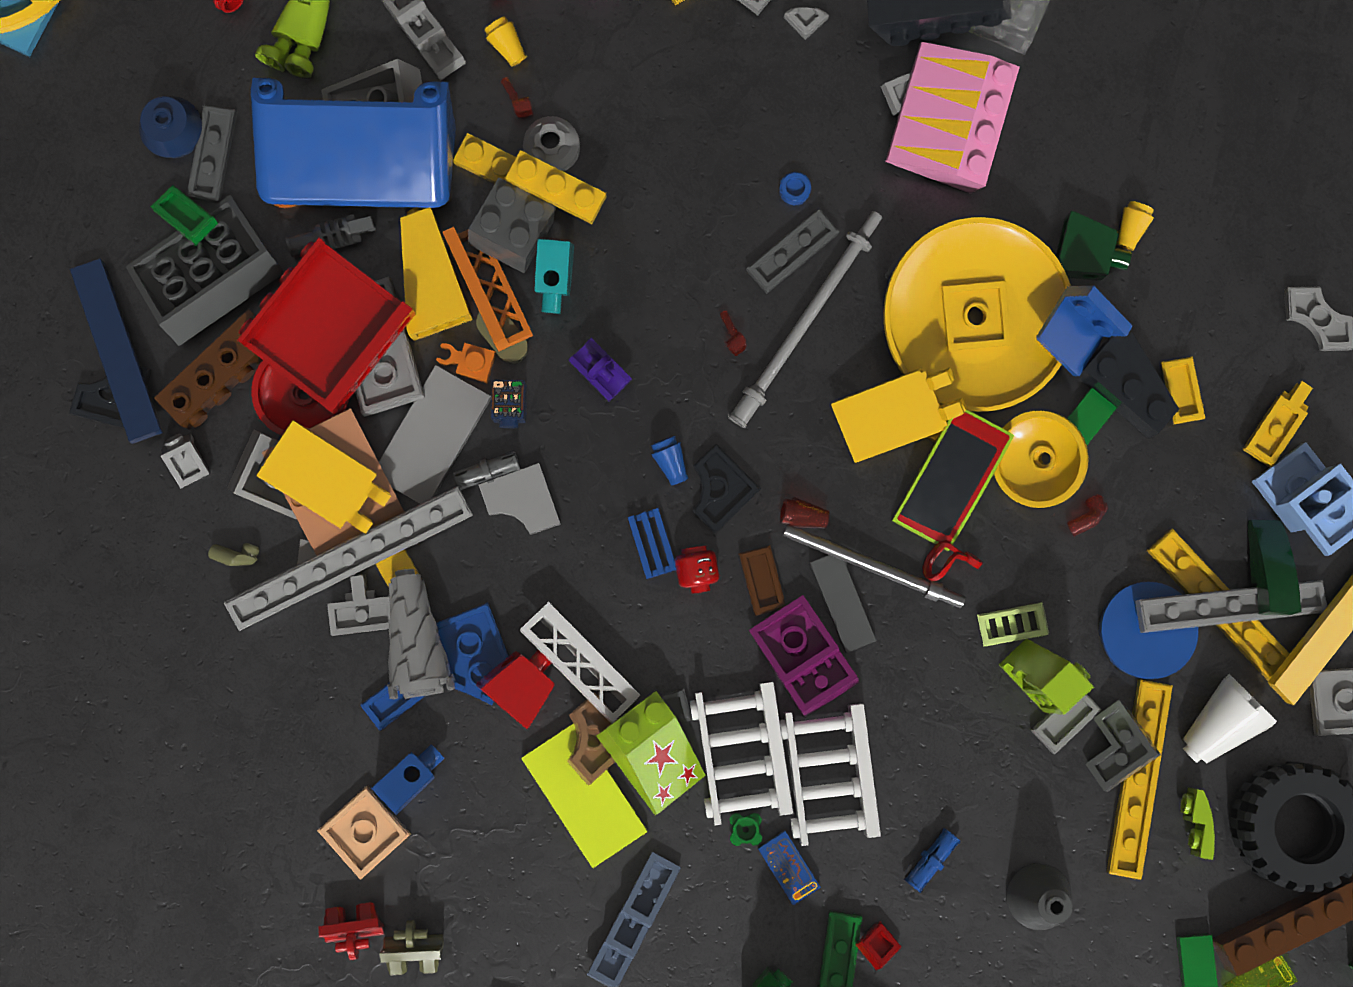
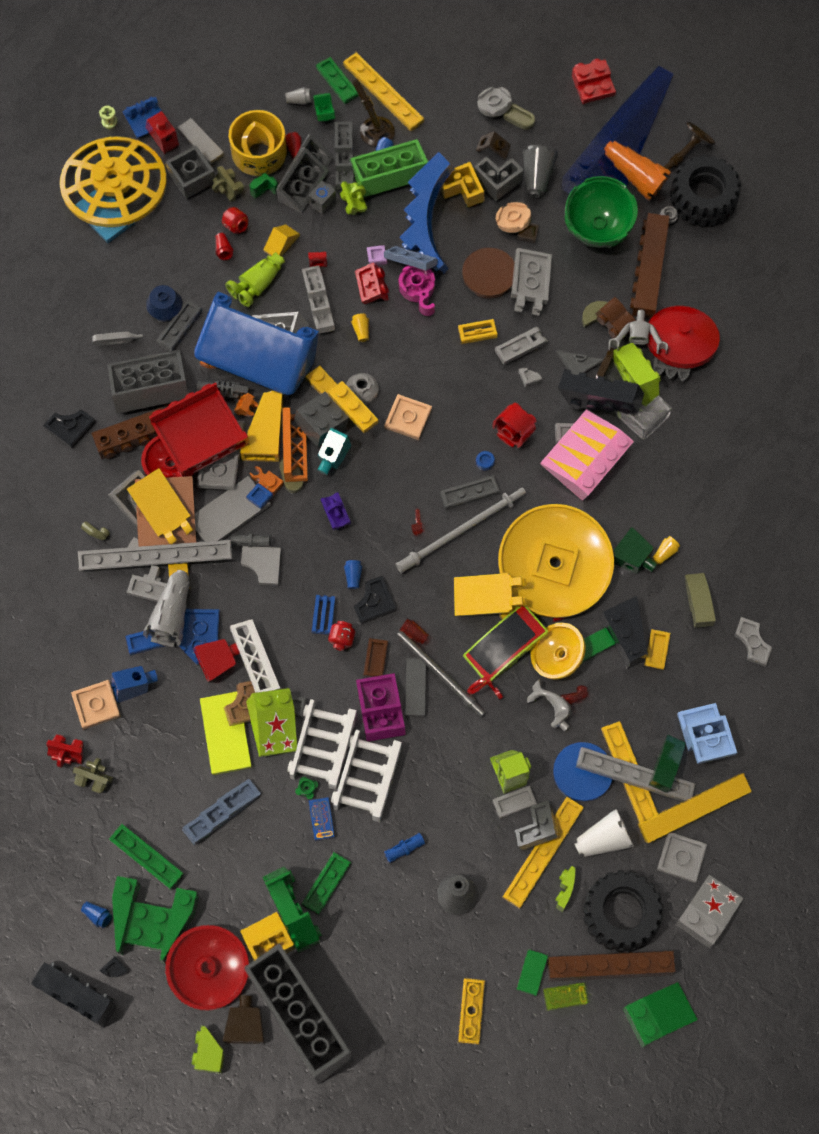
camera: 25 degrees right, 15 degrees down
dark blue tile [70,258,163,444] -> none
green tile [150,185,218,245] -> none
light grey bracket [161,433,210,489] -> none
brick [491,380,527,428] -> none
clear red hand [501,77,533,118] -> none
red tile [855,921,901,970] -> none
yellowish green slope [977,602,1049,646] -> none
blue bracket [1036,285,1132,376] -> none
yellow hinge [1242,381,1313,467] -> none
none -> light grey piece [92,332,143,346]
none -> orange tile [233,393,258,417]
none -> blue tile [246,483,273,509]
none -> light nougat tile [384,394,432,440]
none -> red brick [492,403,537,448]
none -> light grey animal [527,679,572,732]
none -> olive slope [685,573,716,628]

